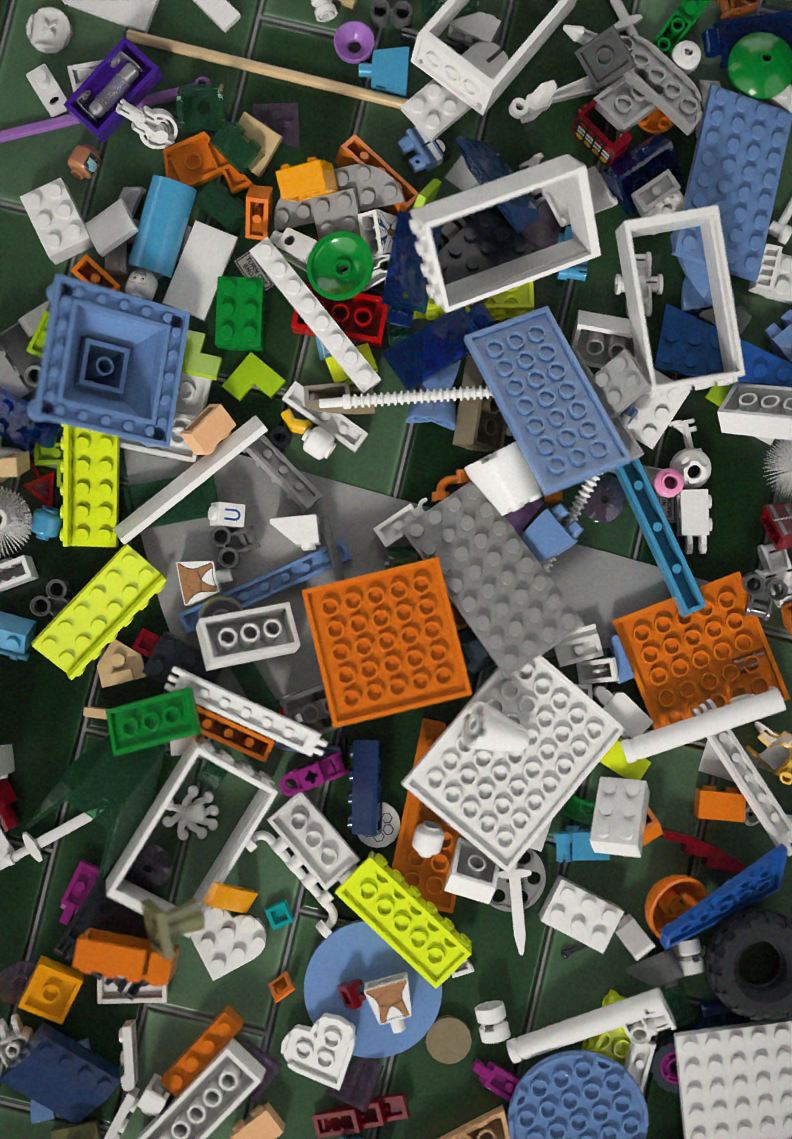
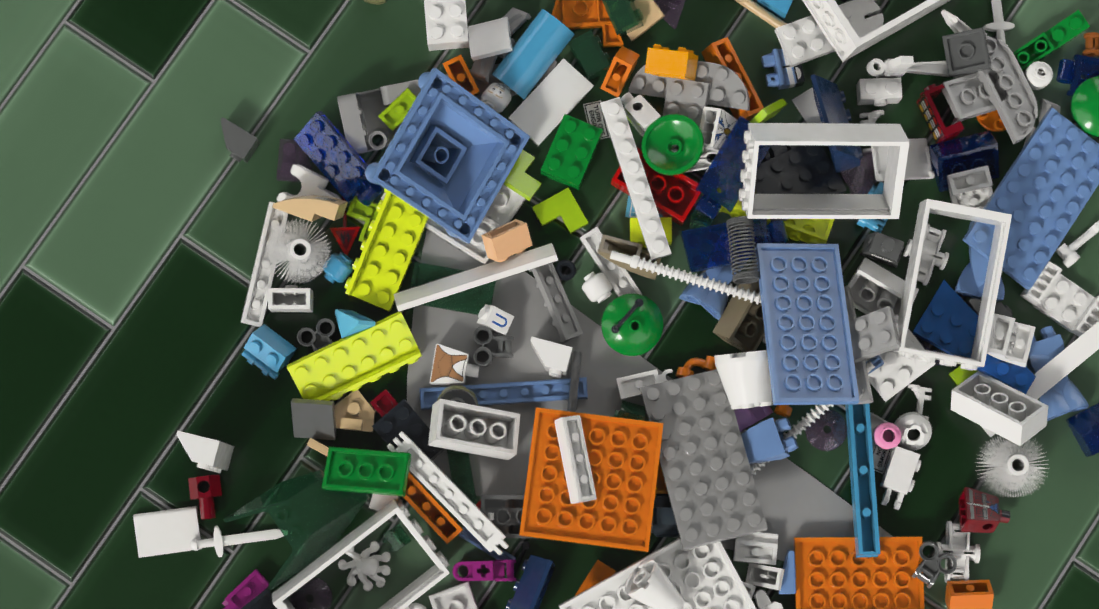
camera: 25 degrees right, 5 degrees down
yellow arm [280,409,313,434] -> none
none -> dark grey tile [291,398,337,440]
none -> medium azure slope [335,309,376,339]
none -> white slope [555,415,597,504]
none -> green dish [601,293,663,356]
none -> black hinge [611,298,644,333]
none -> dark grey piece [726,216,760,284]
none -> white brick [856,77,902,106]
none -> dark grey torso [859,232,904,268]
none -> white slope [987,313,1036,368]

